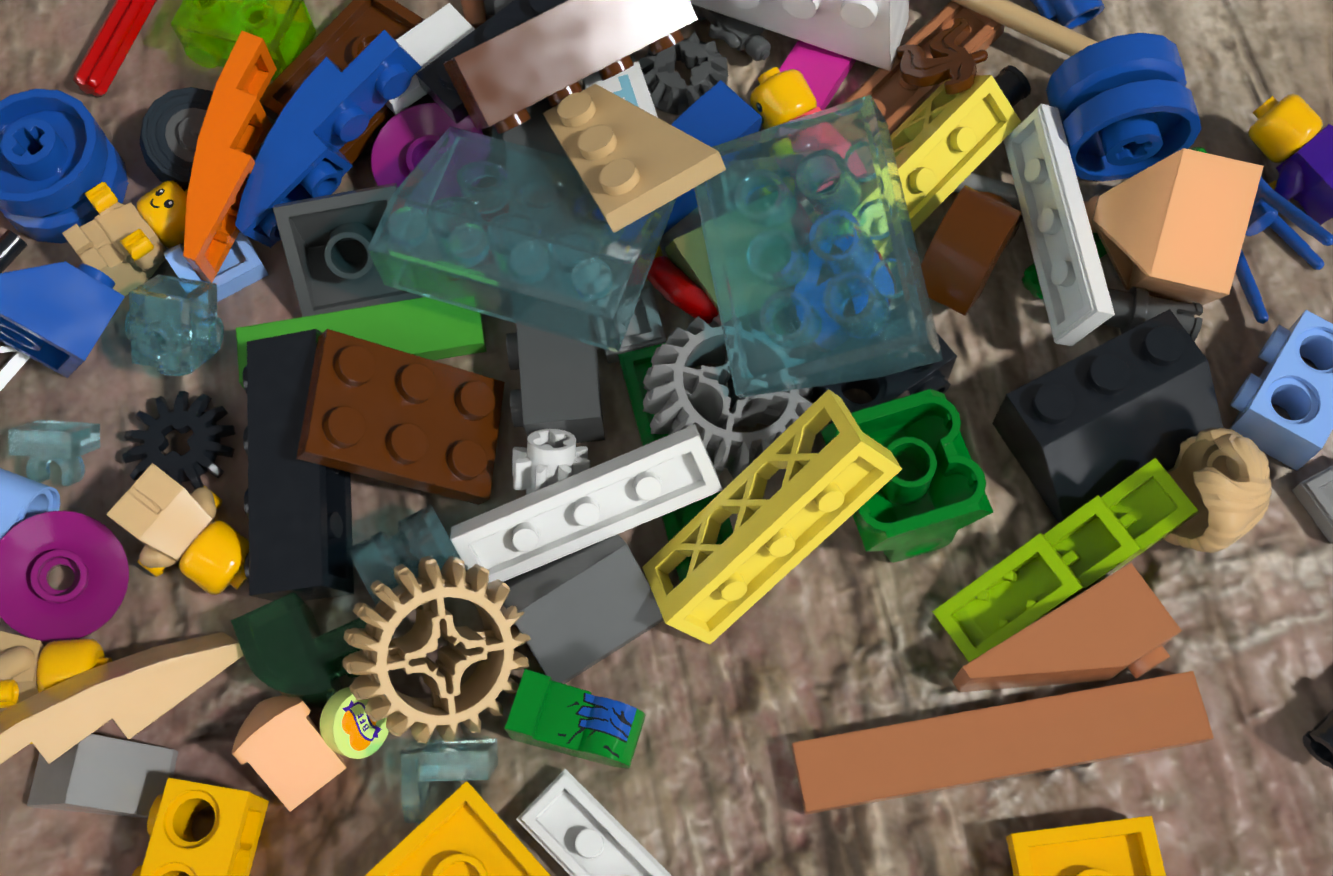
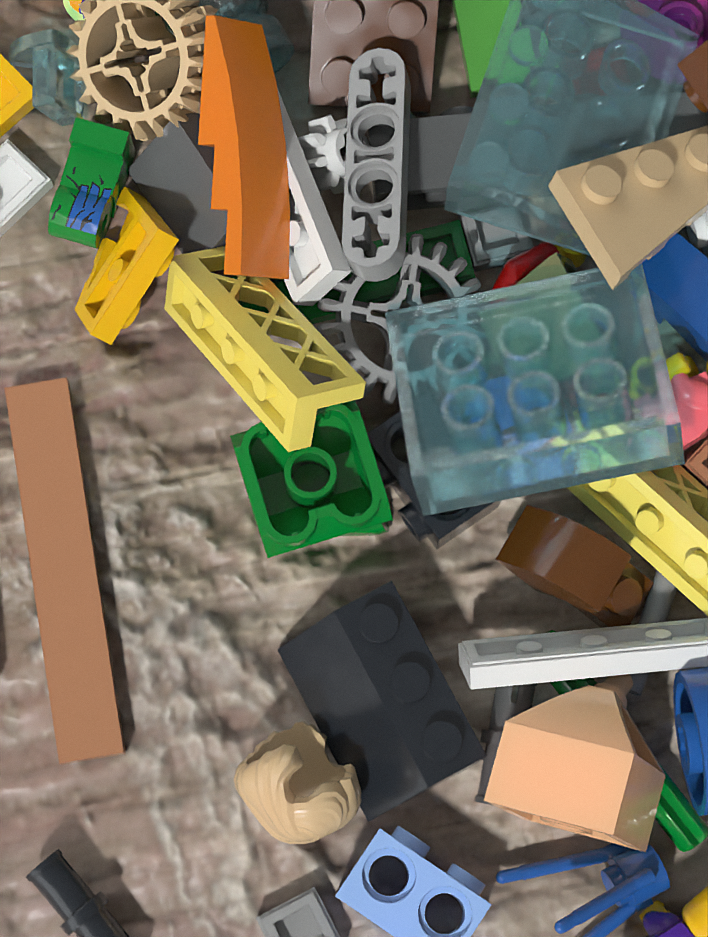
camera: 85 degrees right, 10 degrees up
lime slope [932,458,1199,662] -> none
nougat slope [952,563,1182,692] -> none
none -> yellow wing [75,187,179,345]
none -> orange slope [198,15,290,279]
none -> light grey beam [342,48,411,282]

